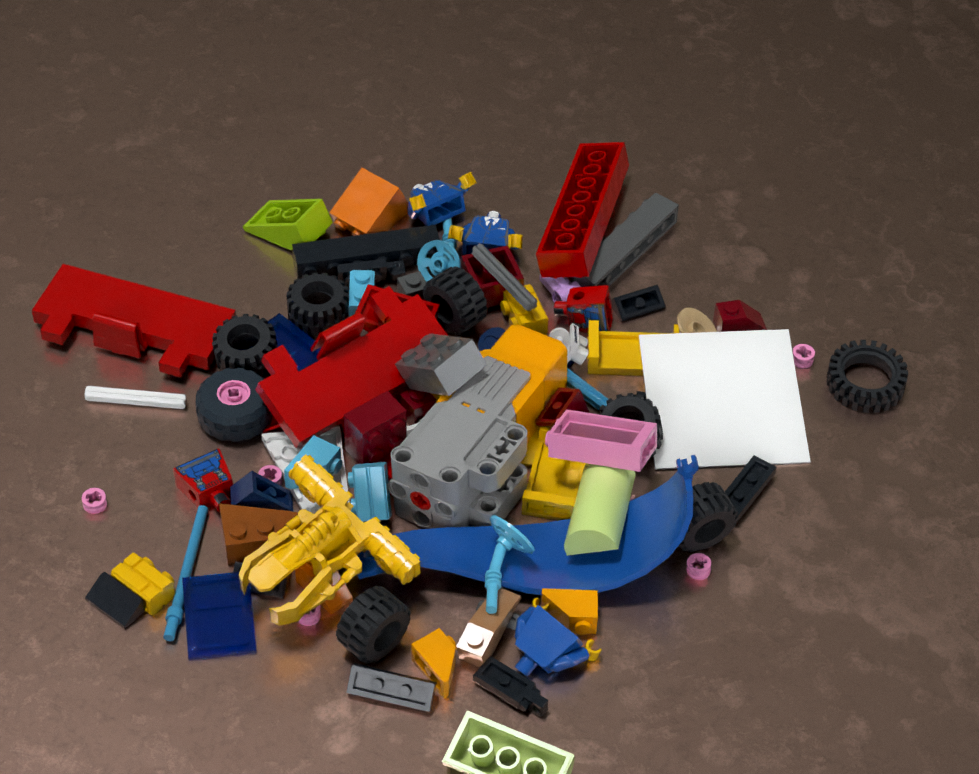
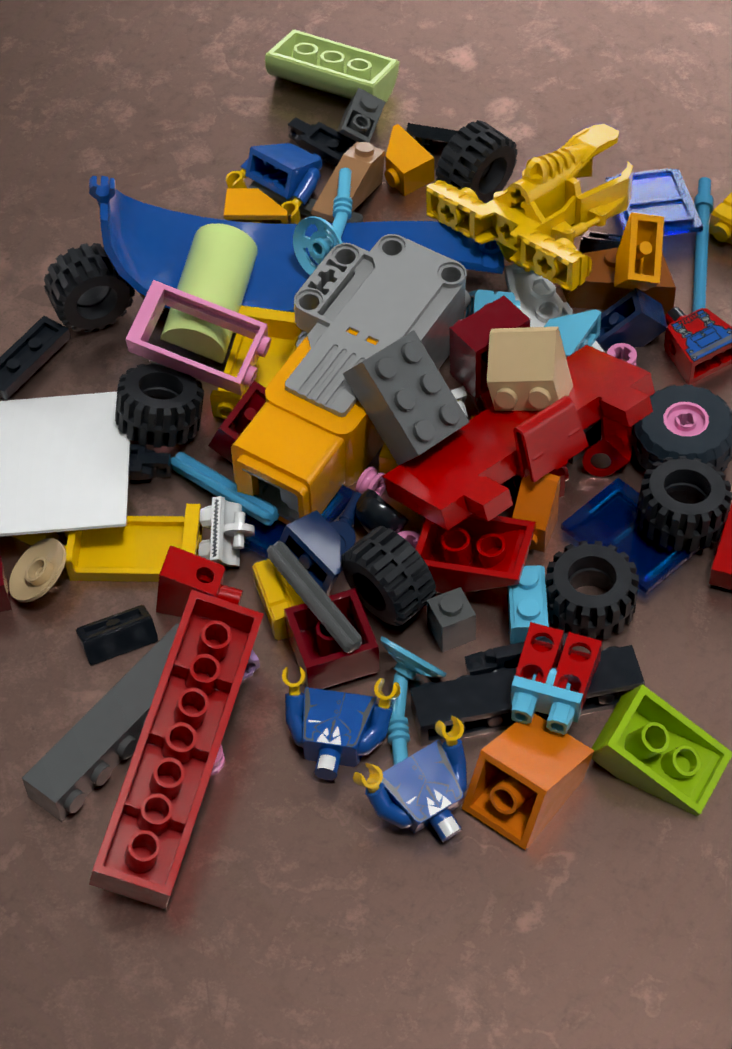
camera: 175 degrees left, 5 degrees up
none -> dark blue slope [279,510,341,596]
none -> dark grey slope [337,88,386,143]
none -> tan slope [487,326,573,411]
none -> hips [511,622,602,735]
none -> light orange slope [614,212,664,291]

